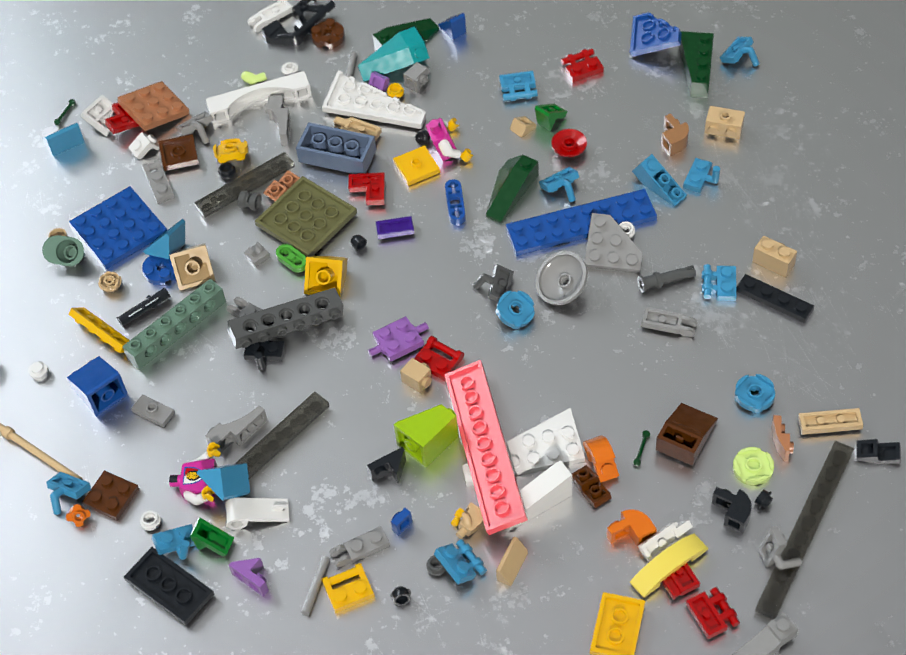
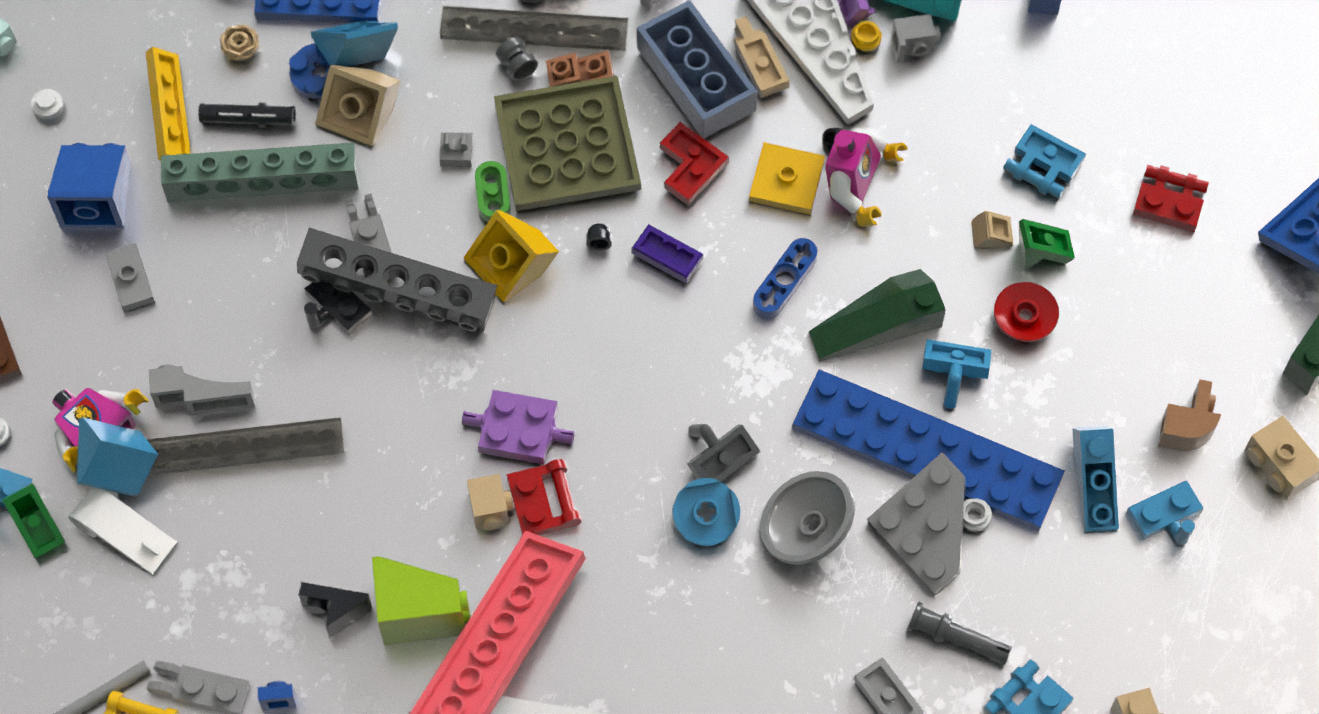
camera: 35 degrees right, 10 degrees up
medium lavender slope [229,558,269,597] -> none

